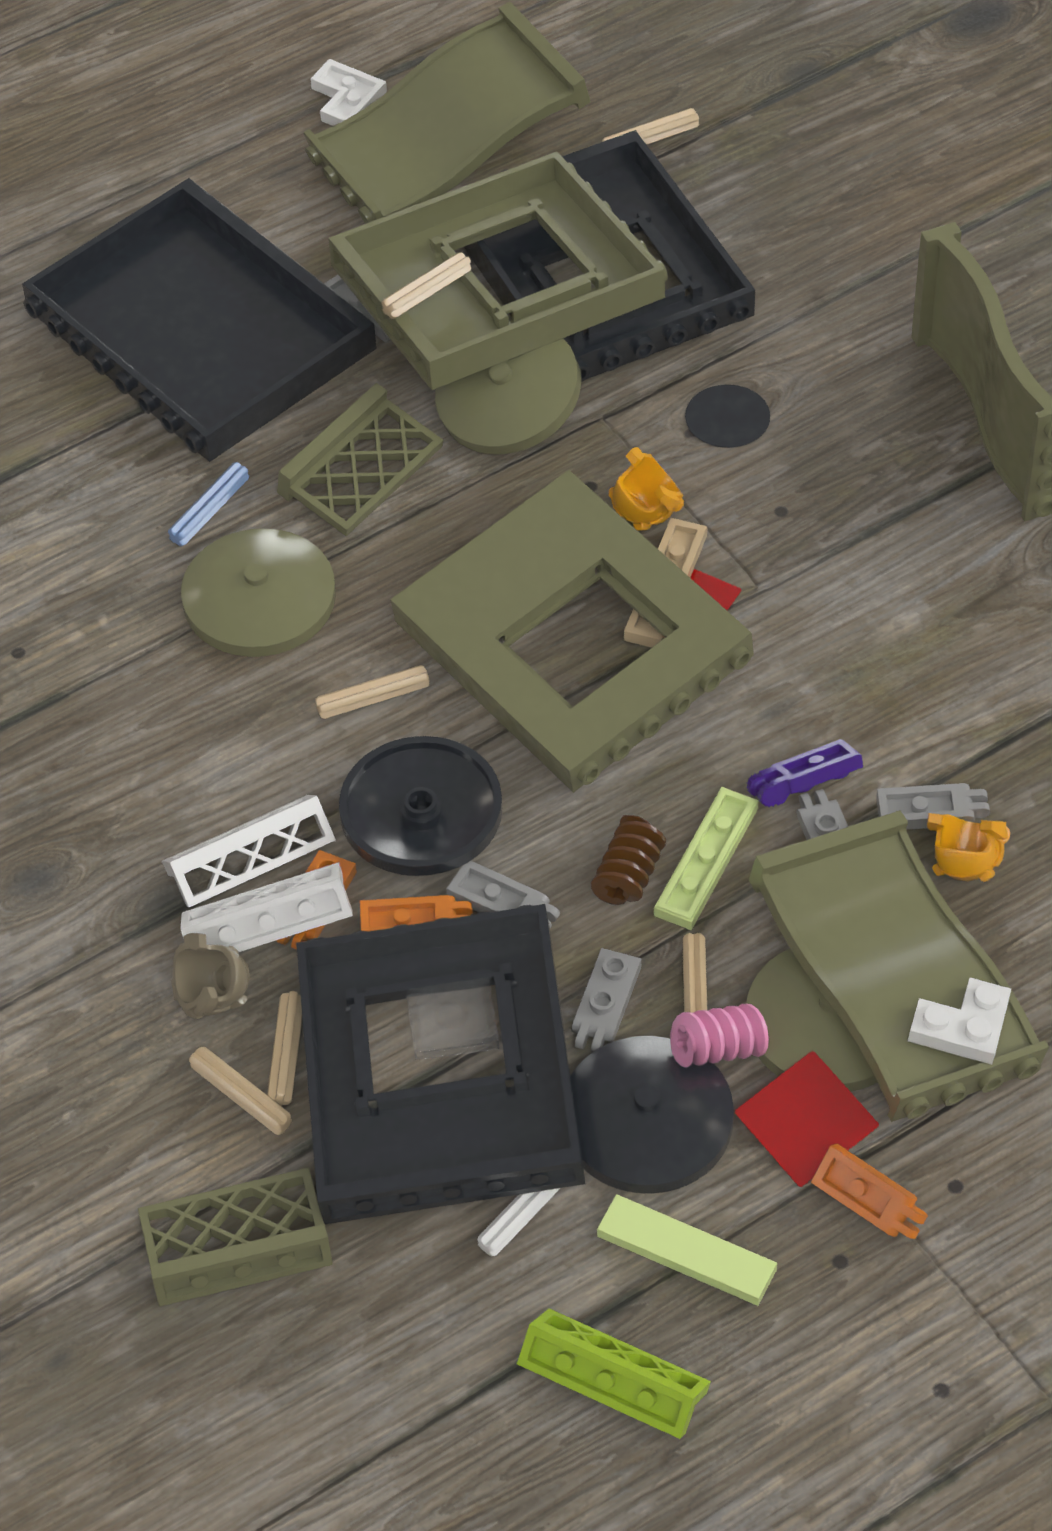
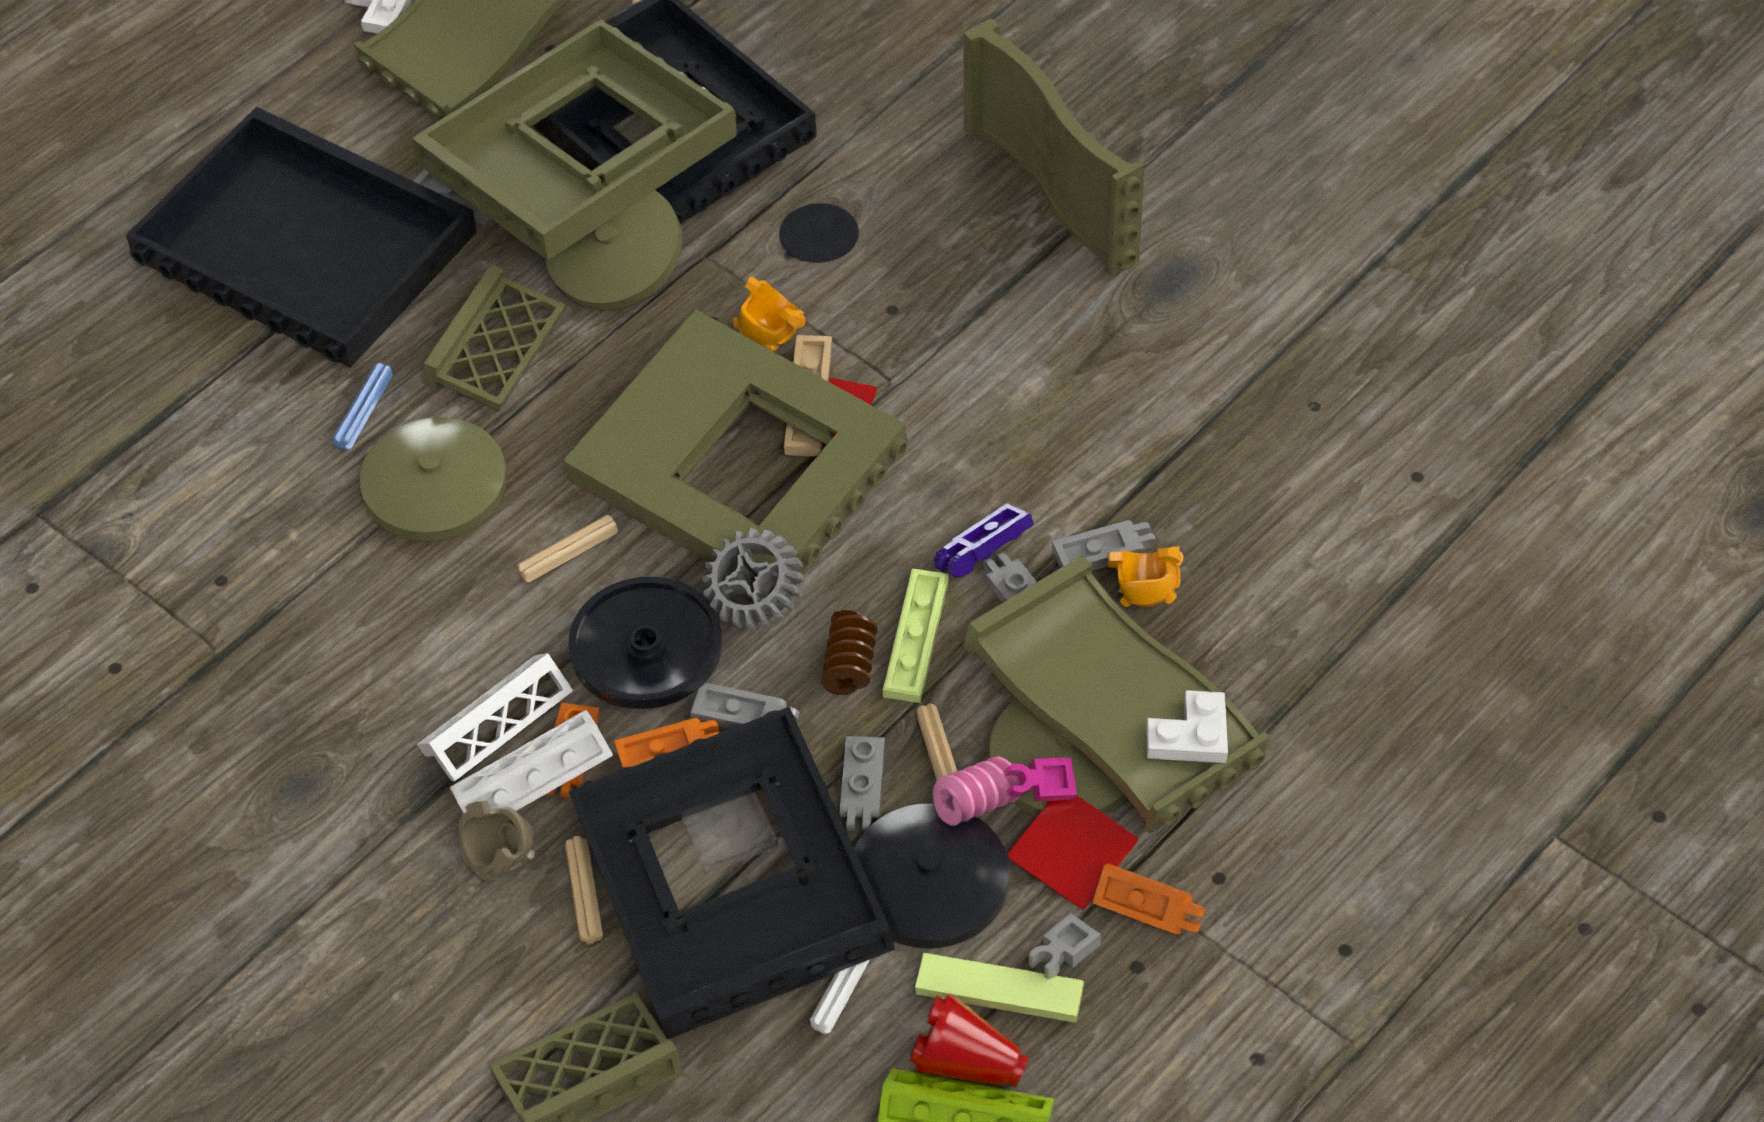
camera: 15 degrees left, 0 degrees up
tan axle [189,1047,292,1135] -> none
tan axle [382,252,471,319] -> none
none -> light grey gear [702,528,805,631]
none -> red cone [910,993,1029,1088]
none -> dark pink plate [1004,757,1077,801]
none -> light grey plate [1029,914,1101,979]

